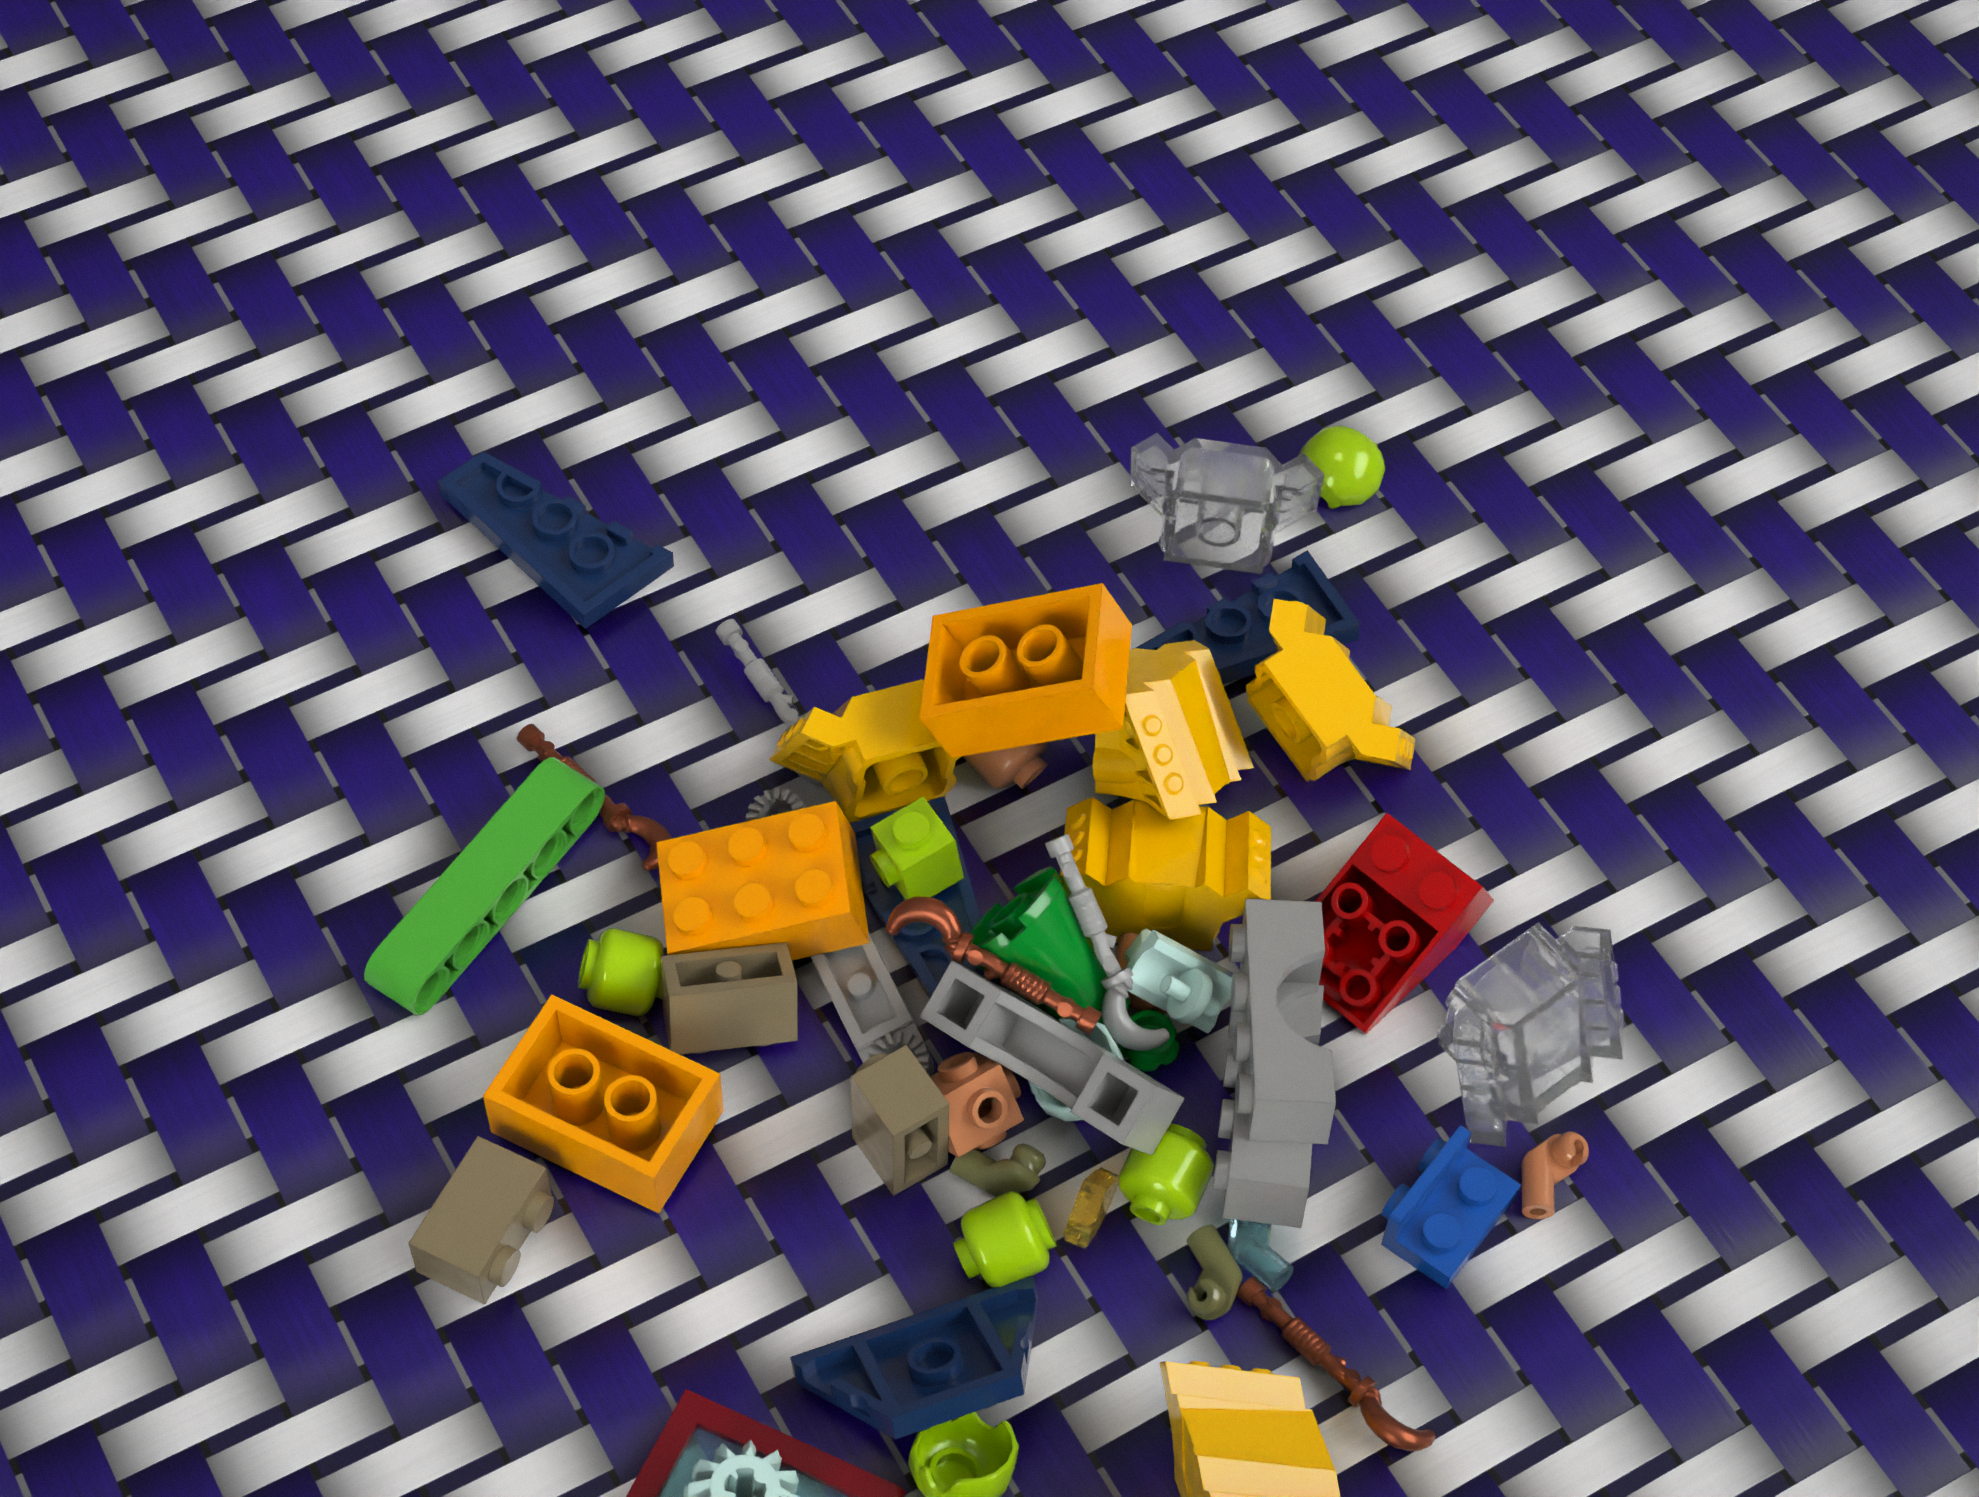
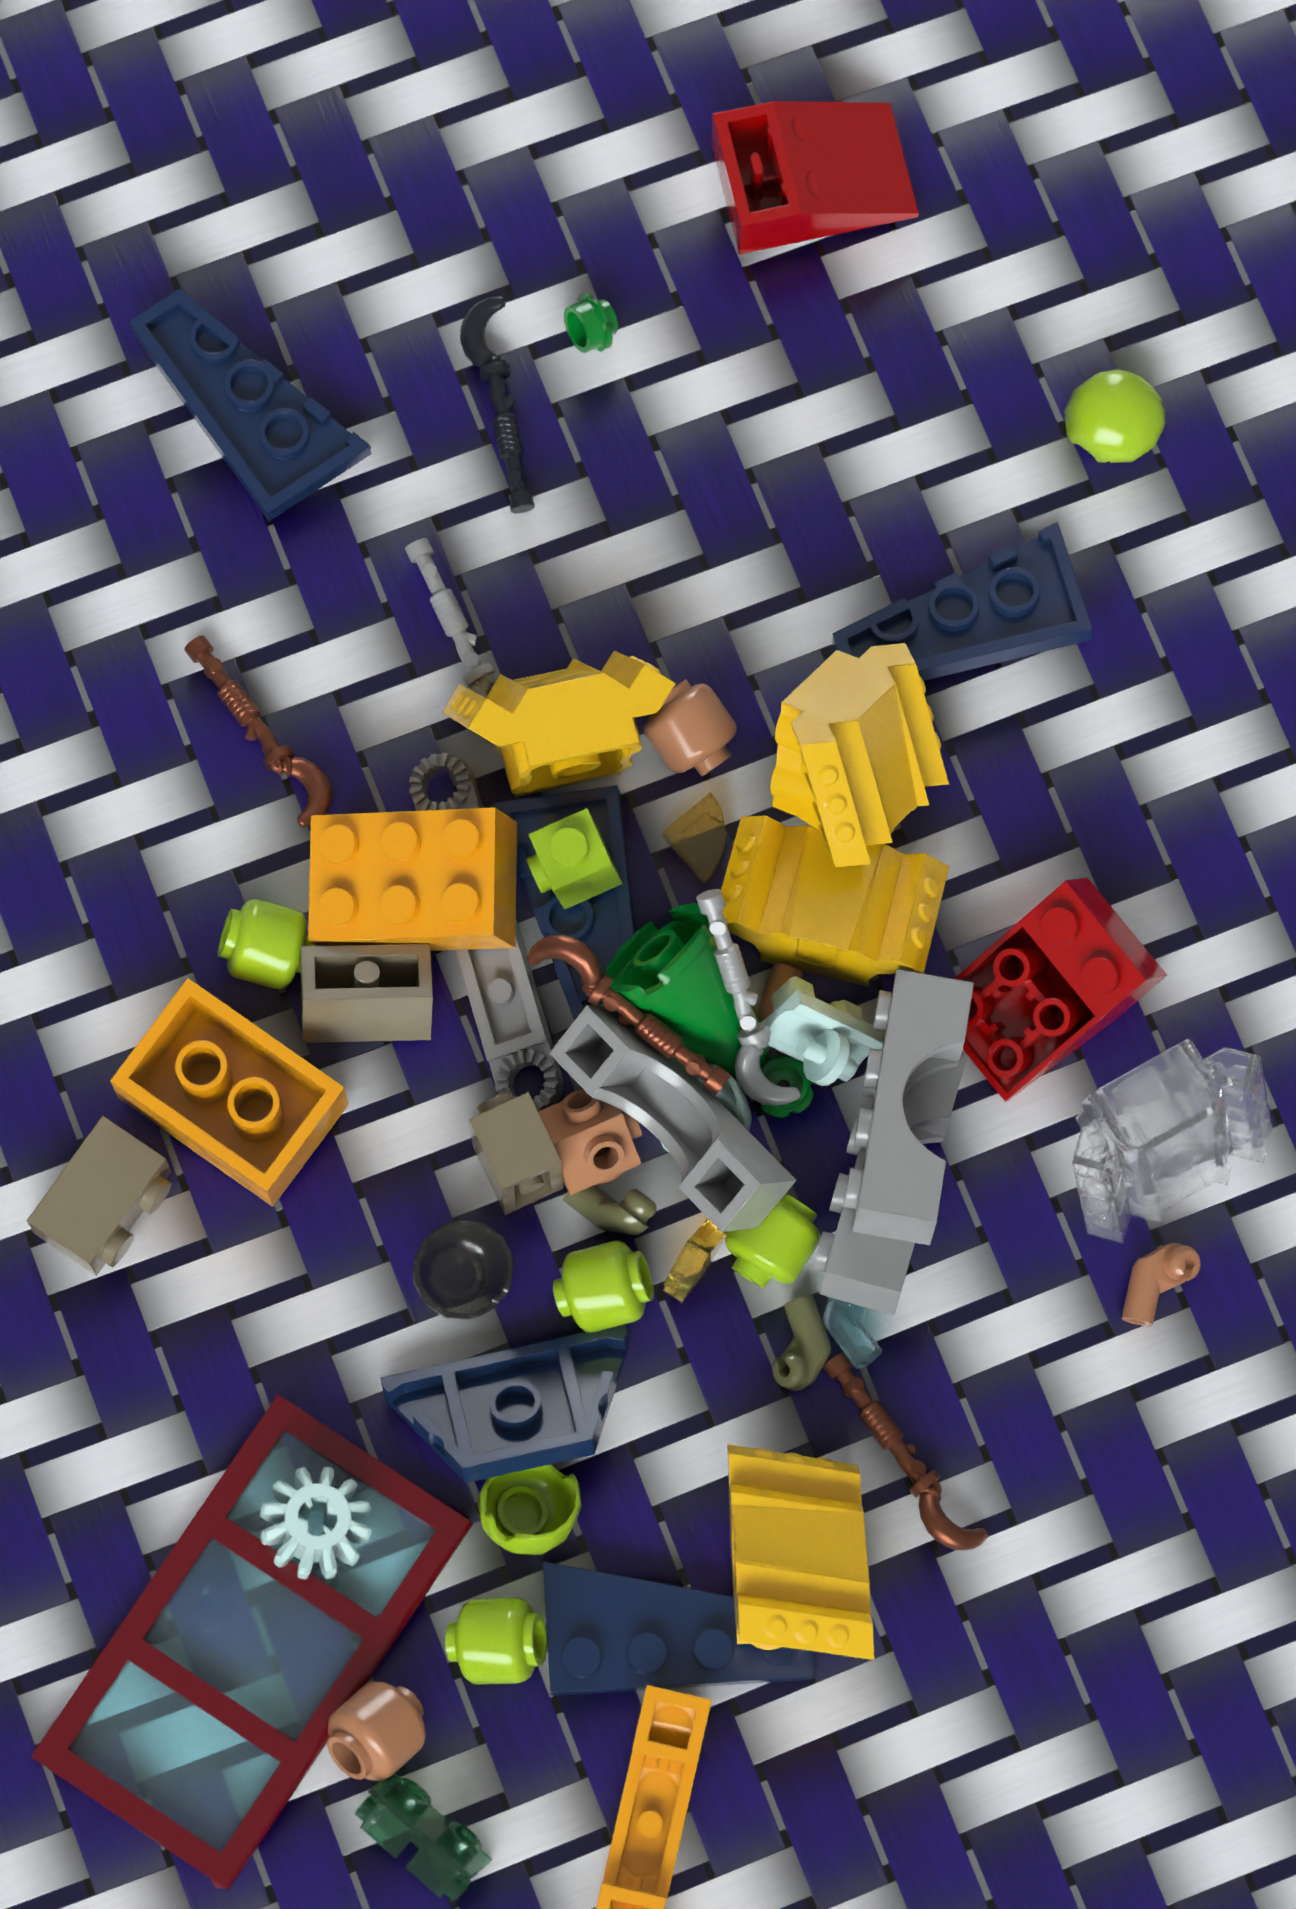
camera: 10 degrees right, 20 degrees up
bright green beam [364,757,605,1016] -> none
light orange brick [919,583,1132,758] -> none
clear slope [1131,433,1325,574] -> none
yellow slope [1246,599,1415,782] -> none
blue bracket [1381,1125,1521,1289] -> none
none -> clear smoke hair [412,1220,514,1320]
none -> black piece [460,296,535,514]
none -> green plate [564,293,618,353]
none -> clear yellow tile [663,792,726,883]
none -> red slope [712,101,919,255]

